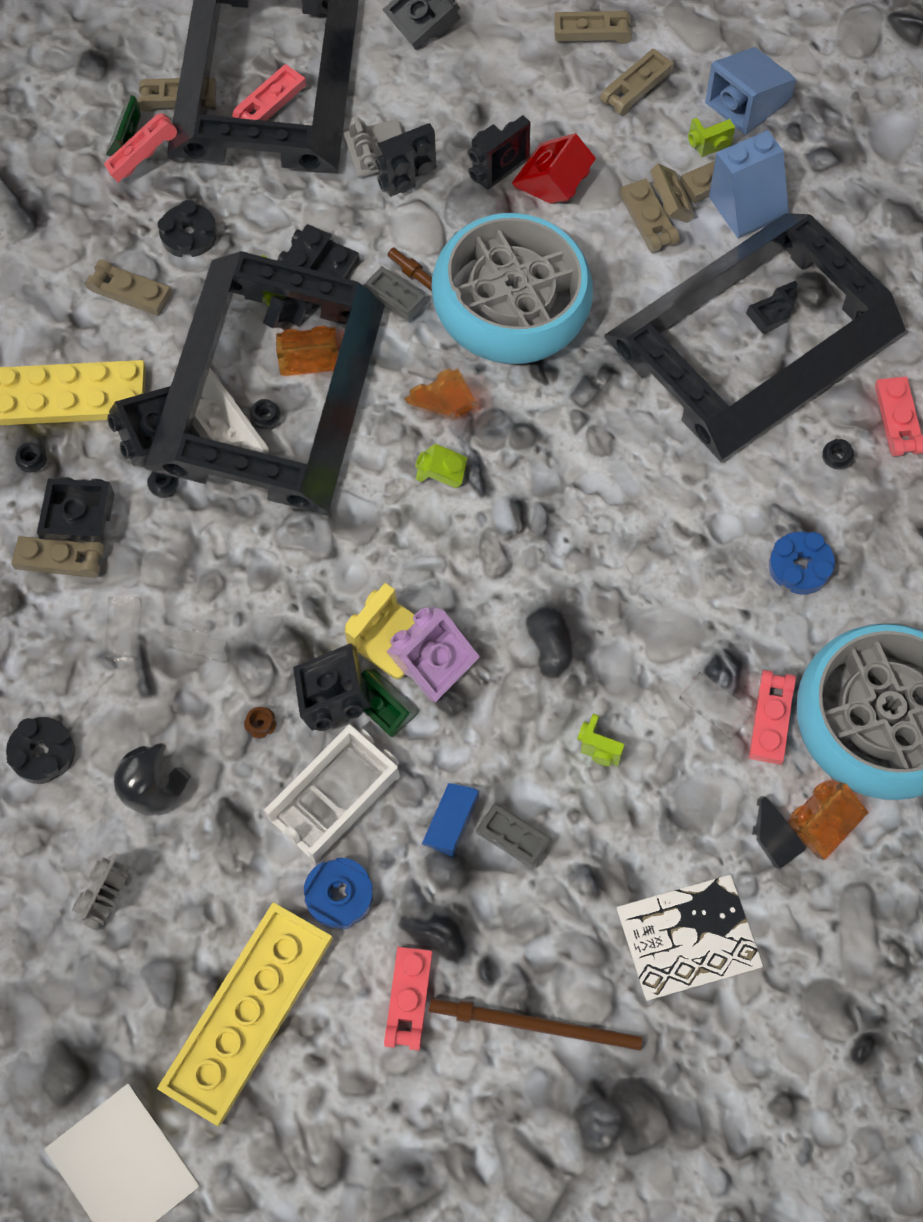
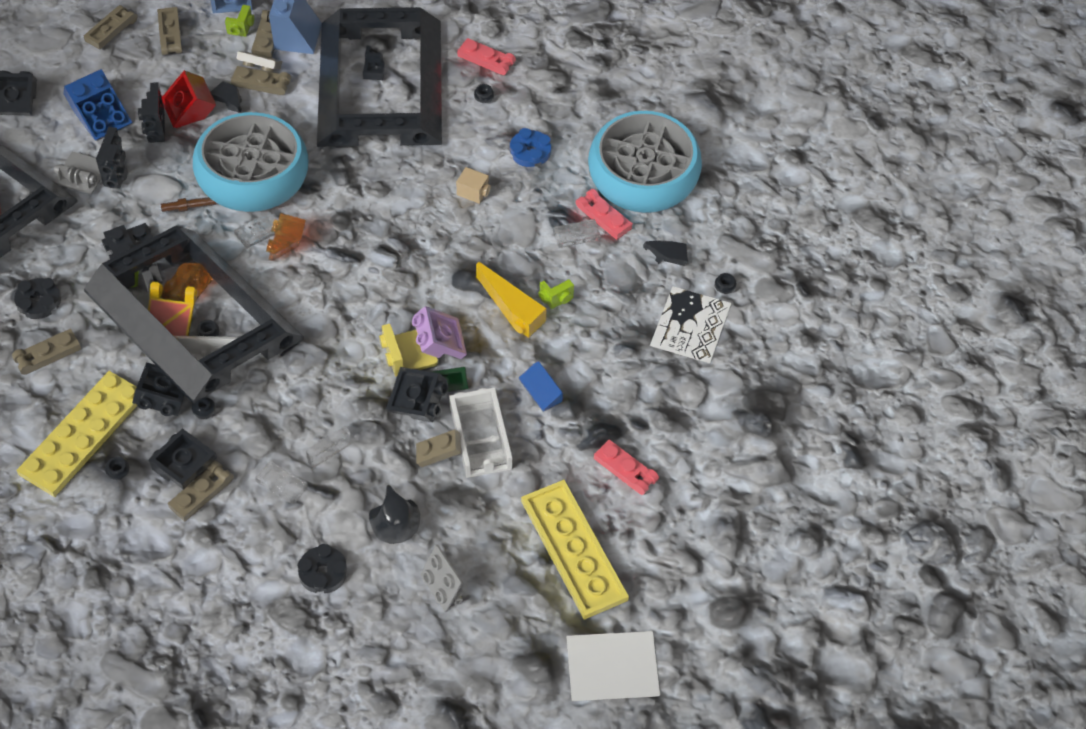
camera: 60 degrees left, 10 degrees down
reddish brown plate [244,707,277,739] -> none
blue plate [304,858,373,929] -> none
dark grey plate [363,266,428,322] -> none
lime bracket [415,443,467,488] -> none
reddish brown bar [429,998,642,1051] -> none
dark grey plate [476,802,552,869] -> none
clear orange bracket [788,780,869,860] -> none
none -> blue slope [63,69,132,141]
none -> flag [148,282,198,336]
none -> black slope [210,81,242,113]
none -> dark tan plate [416,429,461,467]
none -> tan brick [456,167,491,204]
none -> yellow slope [476,262,547,338]
none -> black plate [714,273,737,294]

